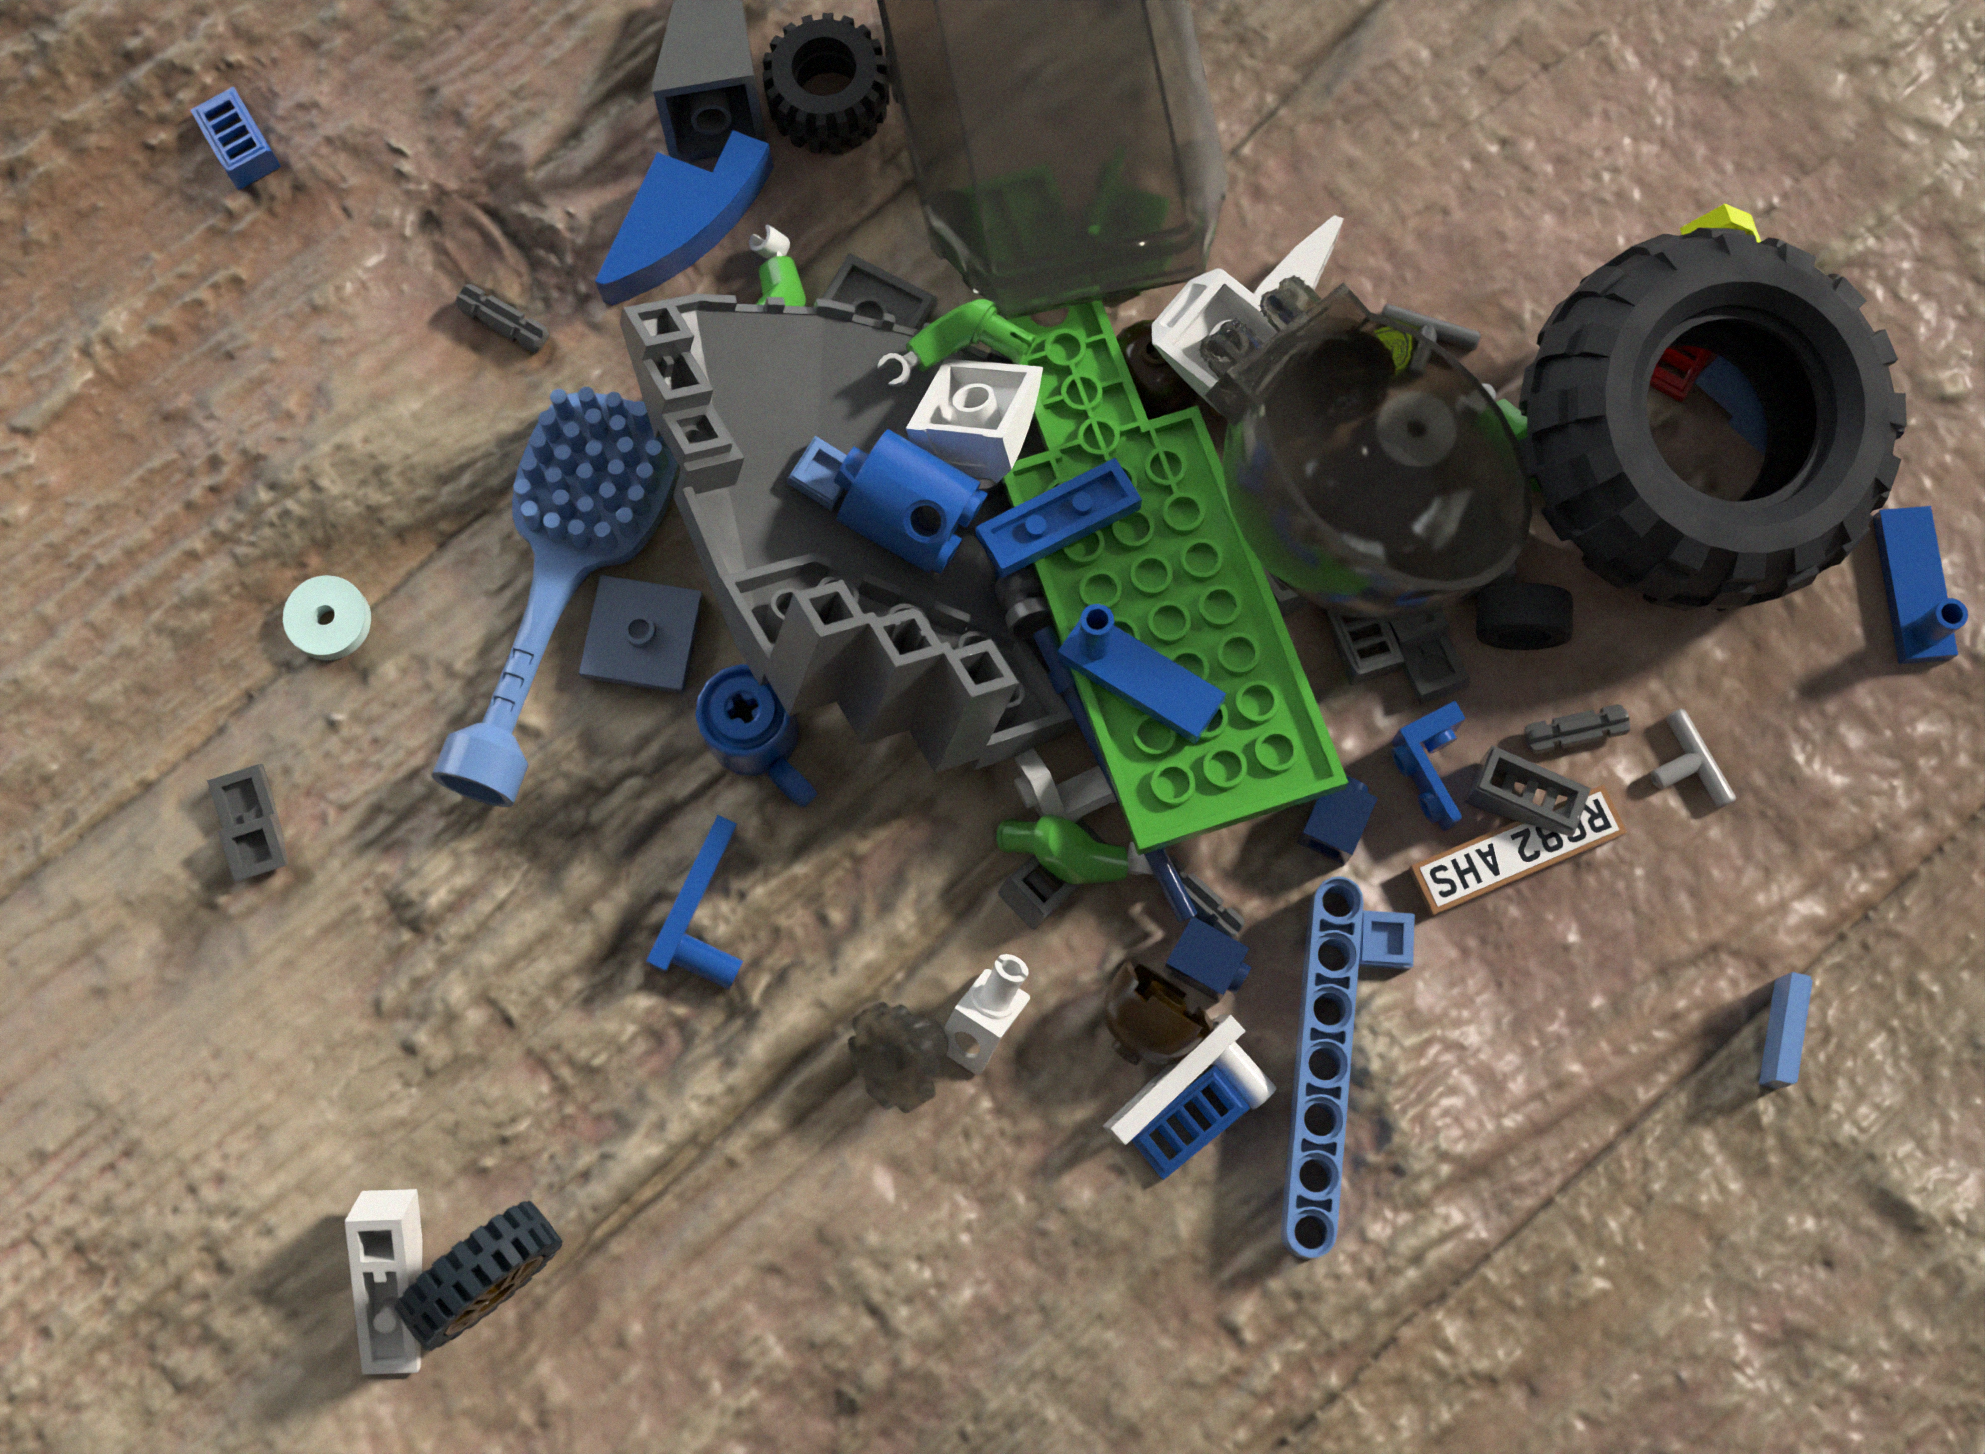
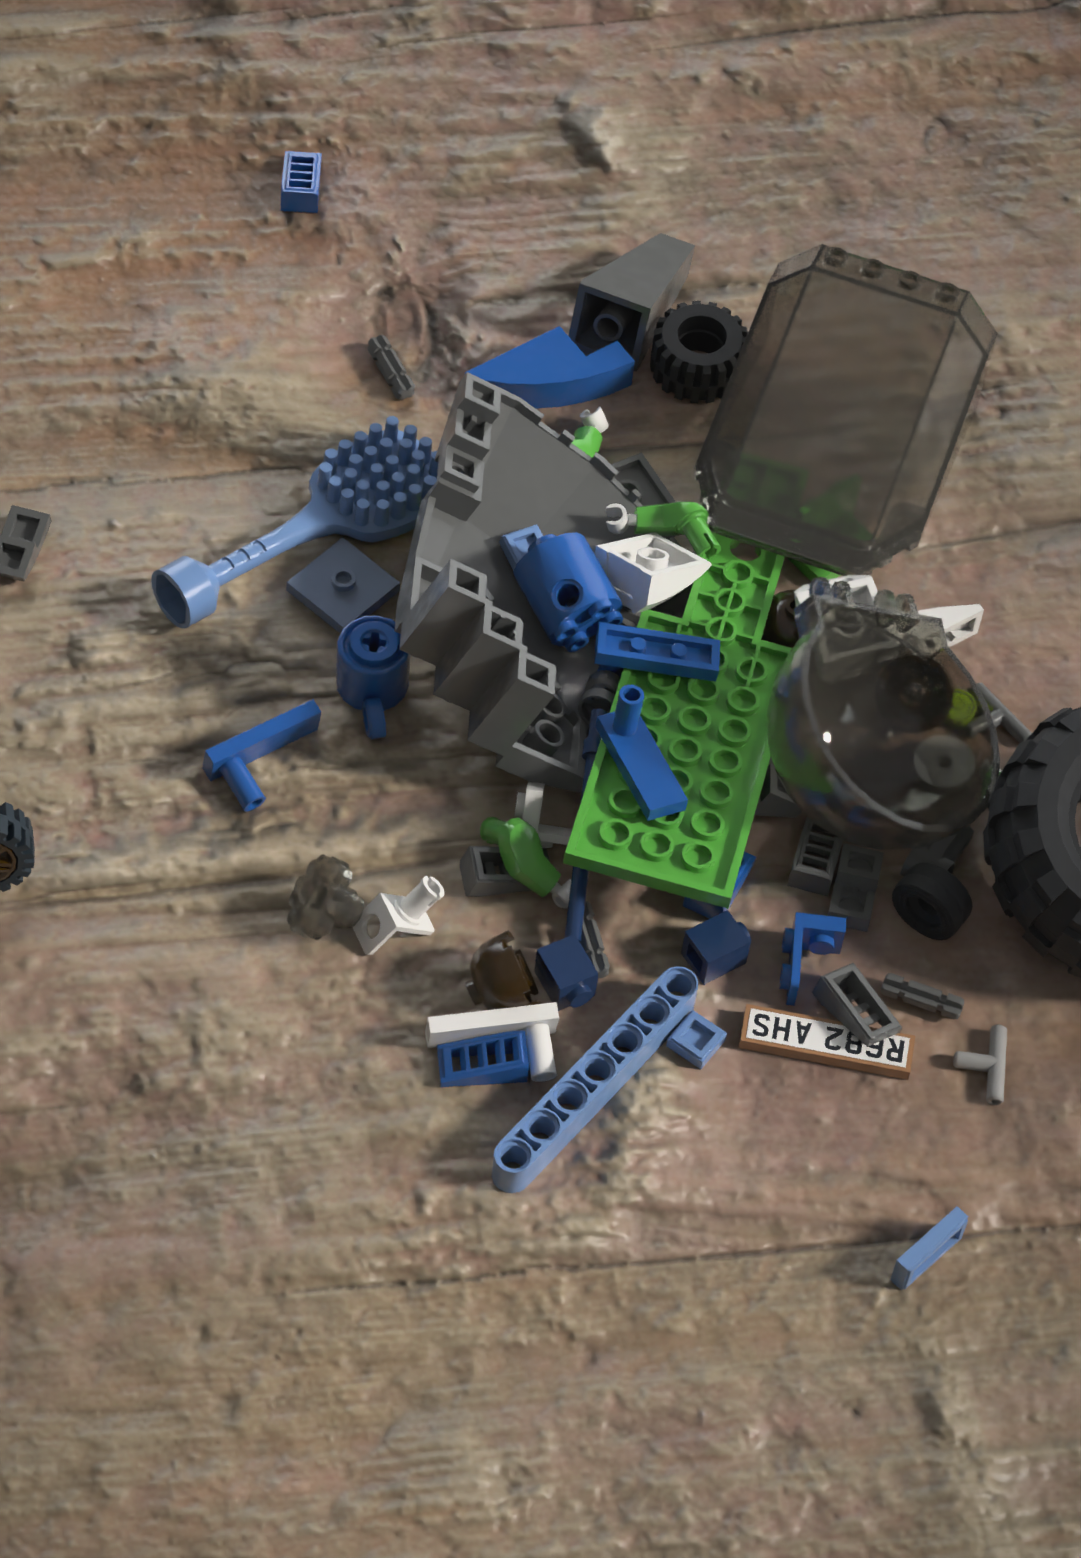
camera: 25 degrees right, 20 degrees down
light aqua piece [283,575,371,661] -> none

